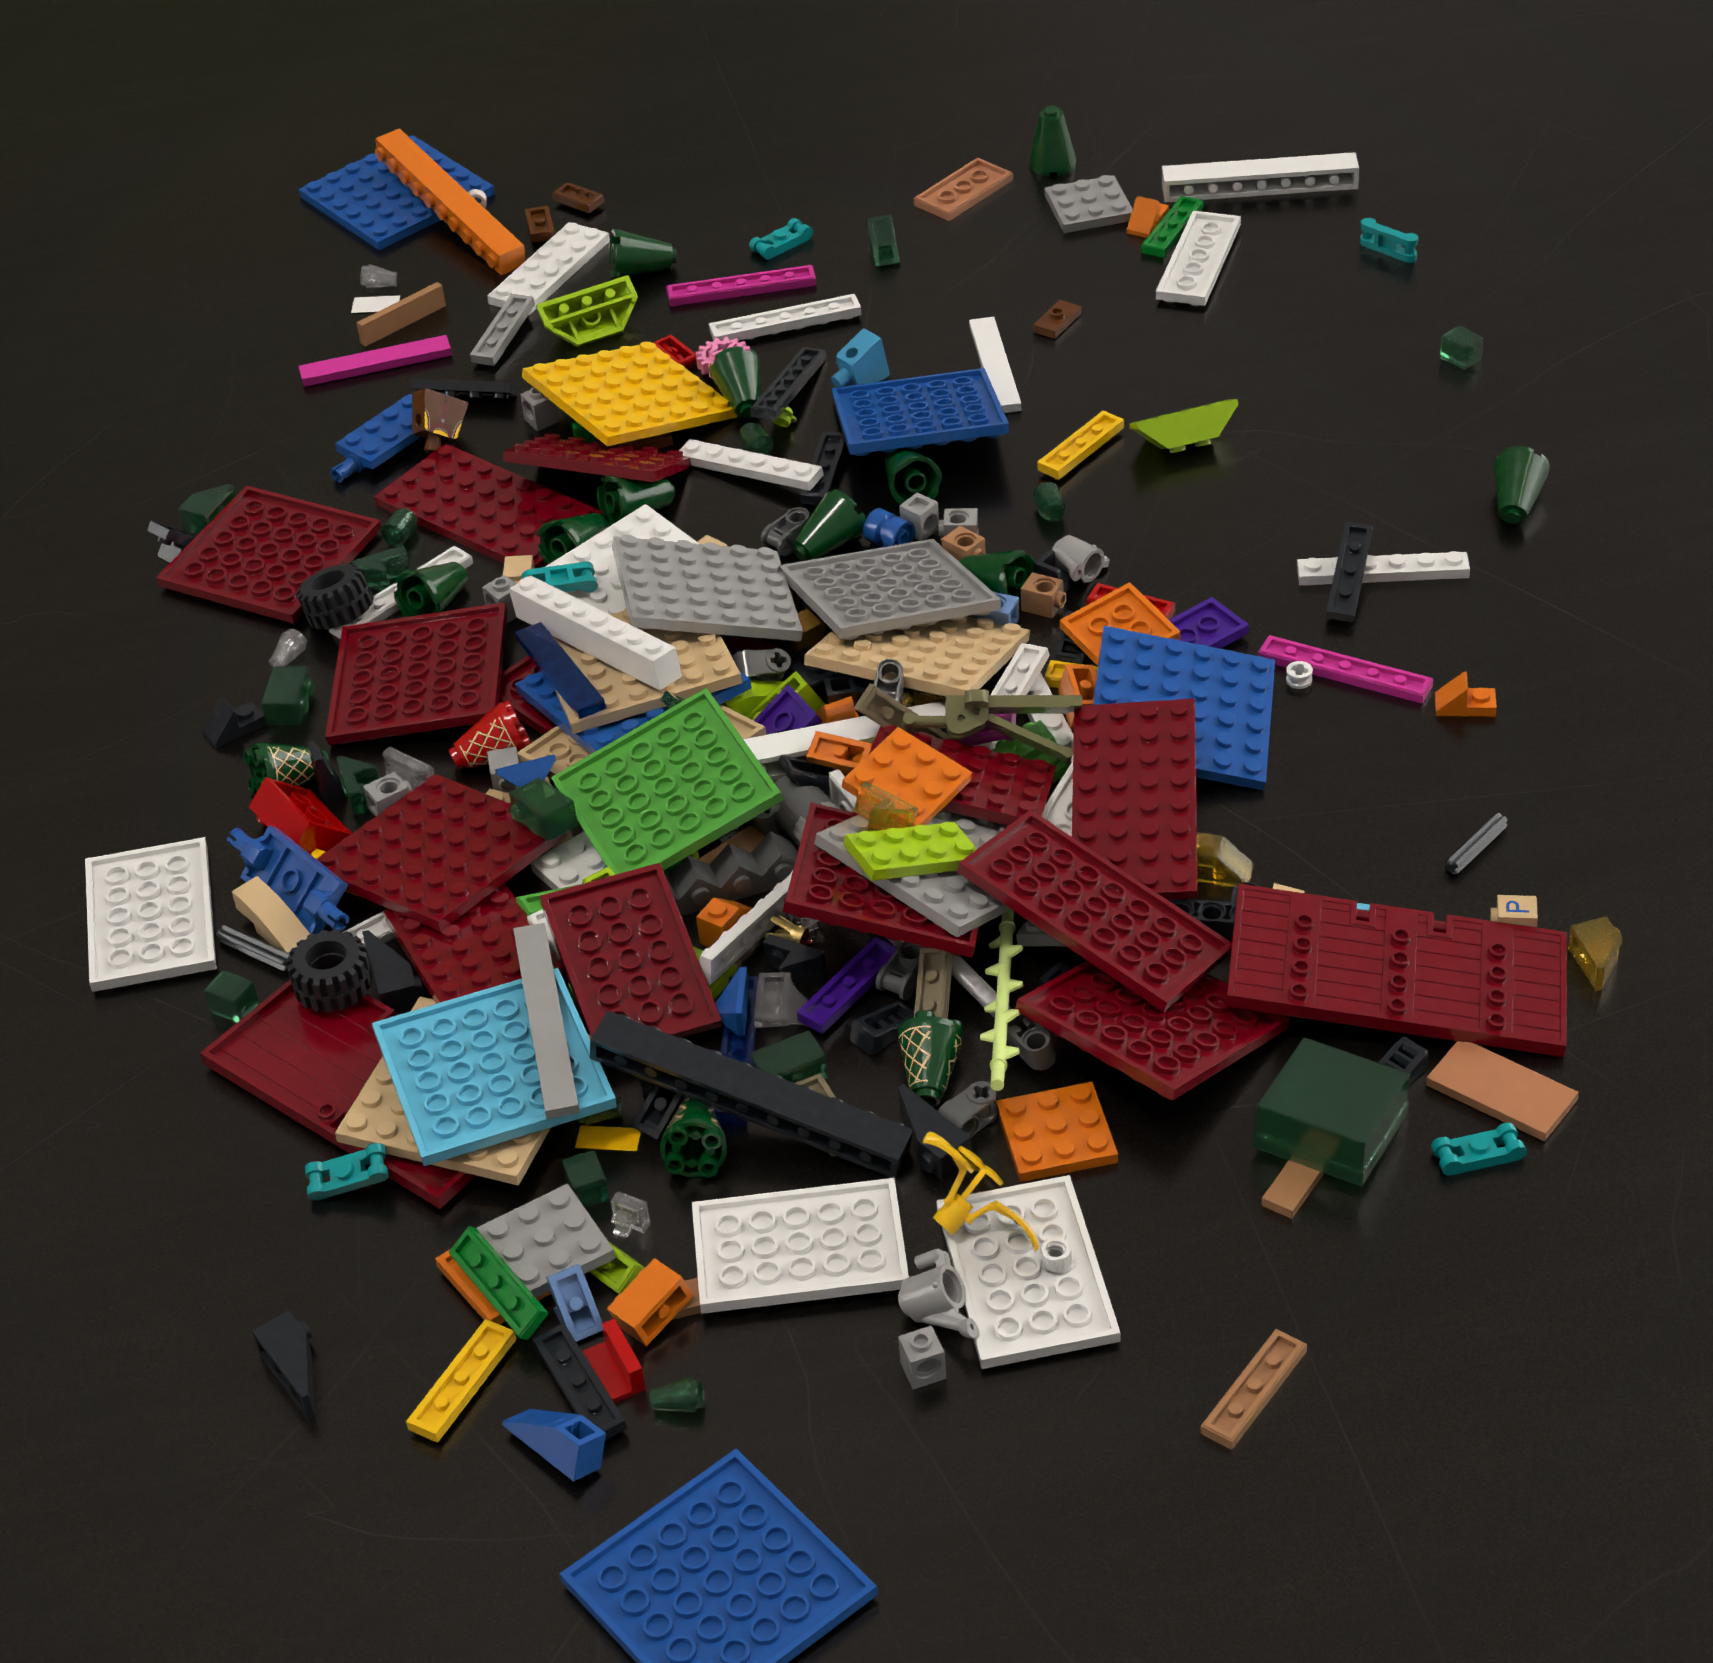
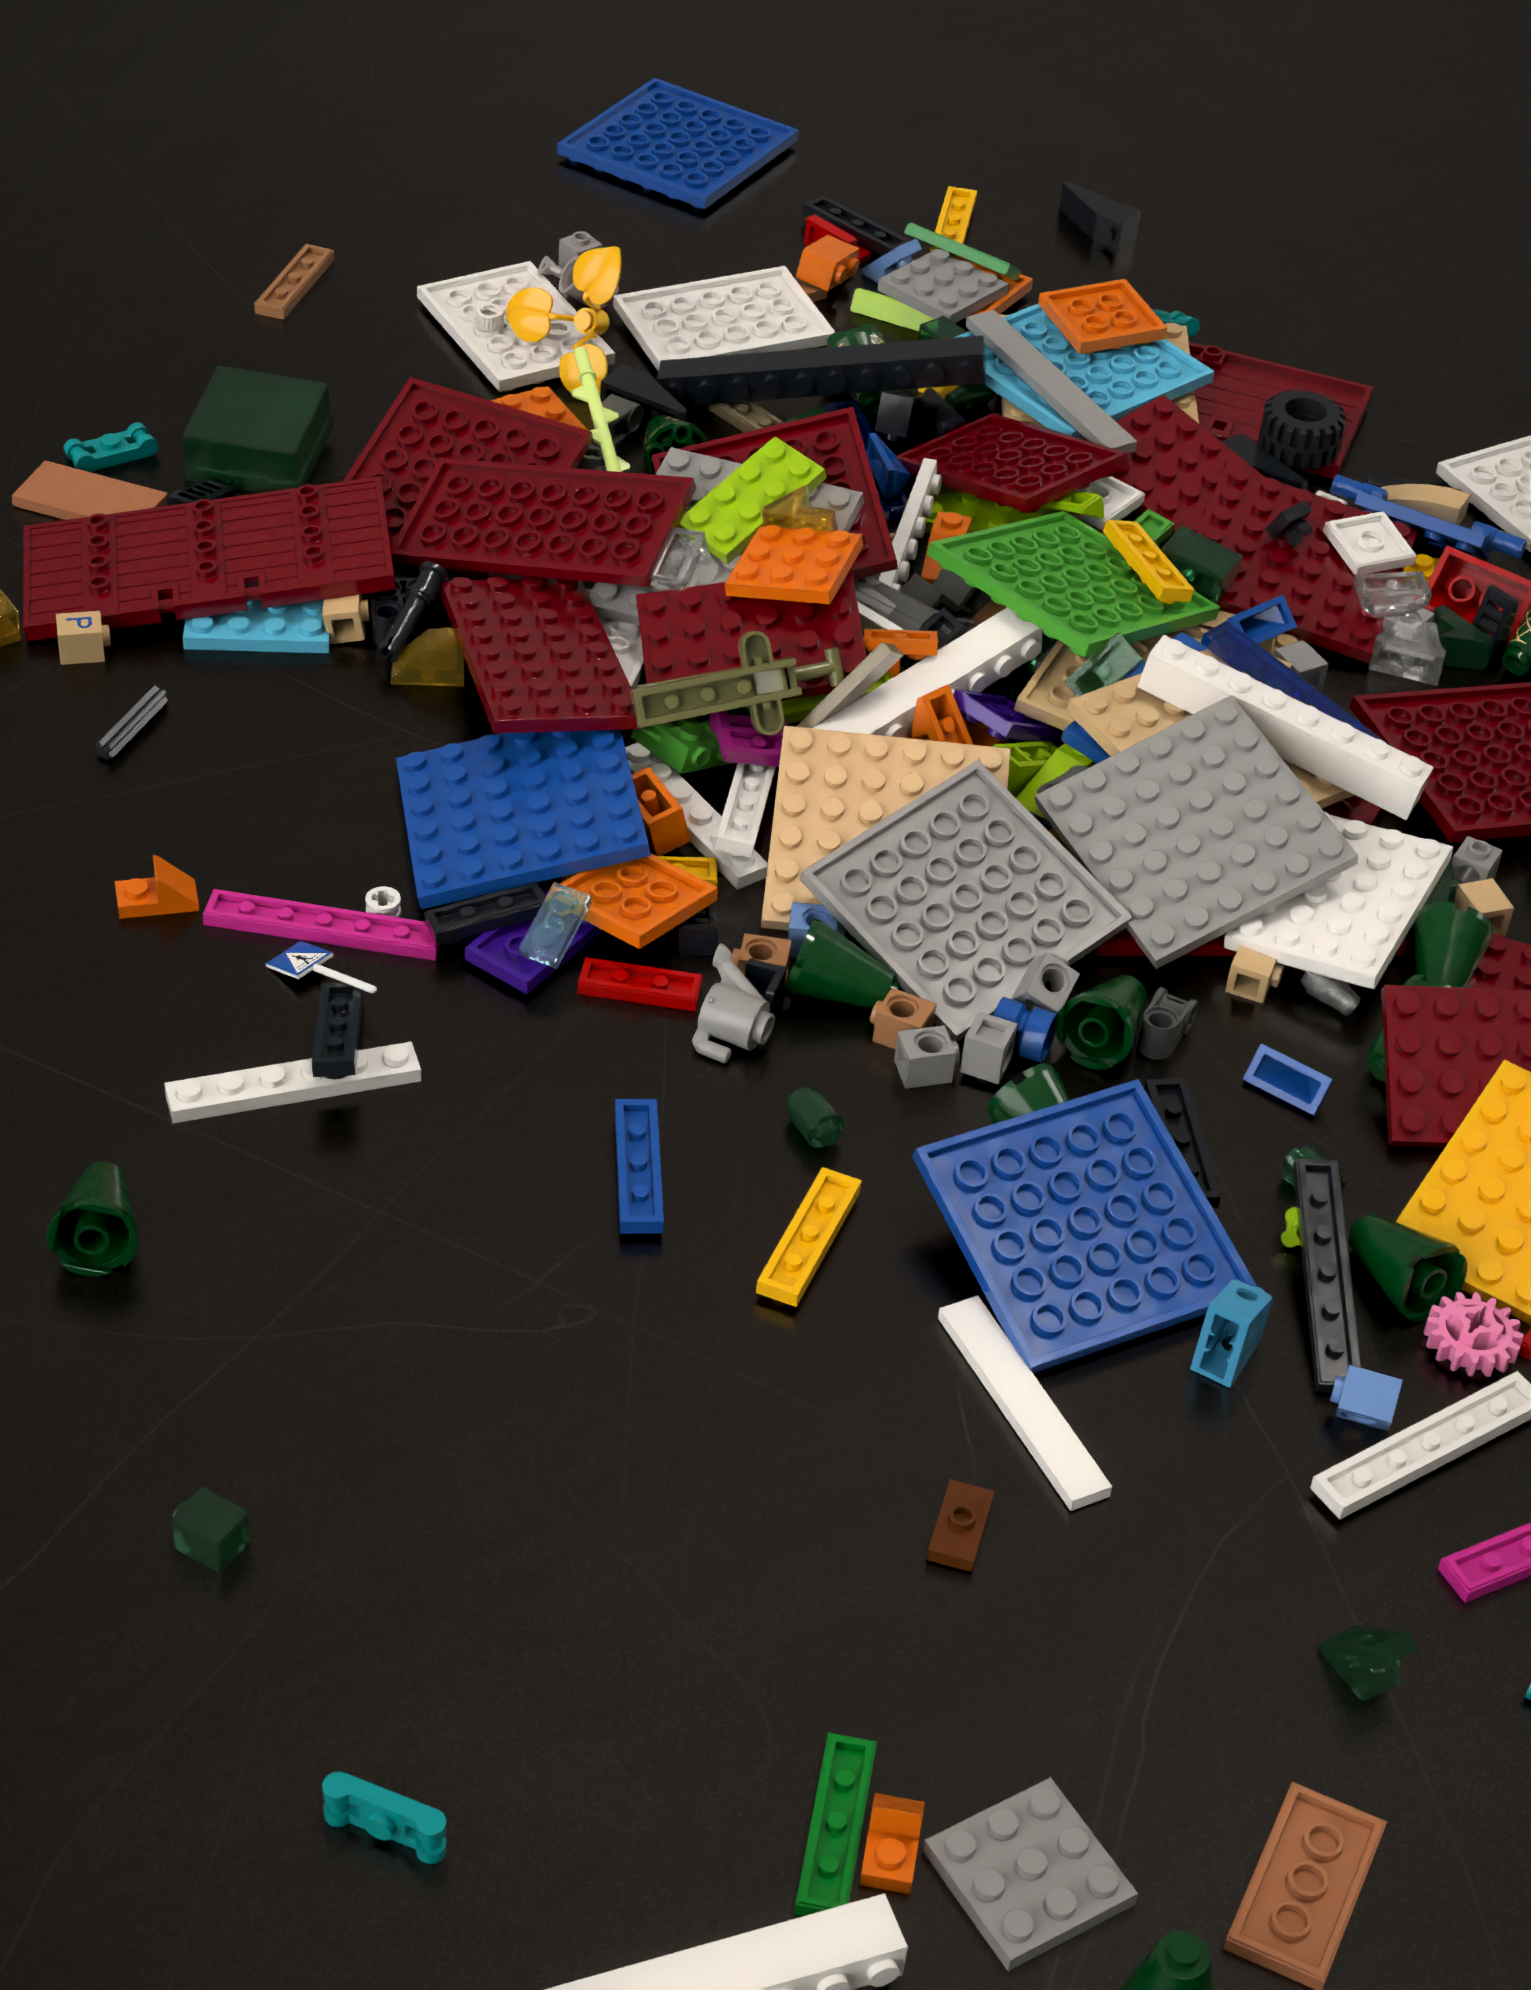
camera: 155 degrees right, 0 degrees up
clear green panel [204,971,259,1022] -> none
red cone [448,700,531,770] -> none
blue slope [502,1409,606,1482] -> none
teal plate [521,562,598,593] -> none
clear tile [611,1191,650,1238] -> none
clear green cone [650,1376,705,1412] -> none
white plate [679,439,824,491] -> none
dark grey piece [874,659,904,704] -> none
lime wedge [1129,399,1238,453] -> none
white plate [1156,211,1241,306] -> none
none -> piece [266,941,377,994]
none -> black pin [377,561,450,662]
none -> black tile [424,882,550,945]
none -> clear light blue plate [519,882,592,969]
none -> blue plate [615,1099,664,1234]
none -> clear slope [649,527,720,591]
none -> light grey brick [1012,952,1080,1014]
none -> orange plate [1038,279,1168,354]
none -> yellow plate [1103,520,1194,604]
none -> blue slope [1243,1043,1334,1116]
none -> black tile [1265,500,1313,547]
none -> white tile [1323,511,1417,576]
none -> medium blue brick [1330,1365,1403,1431]
none -> clear slope [1353,571,1432,618]

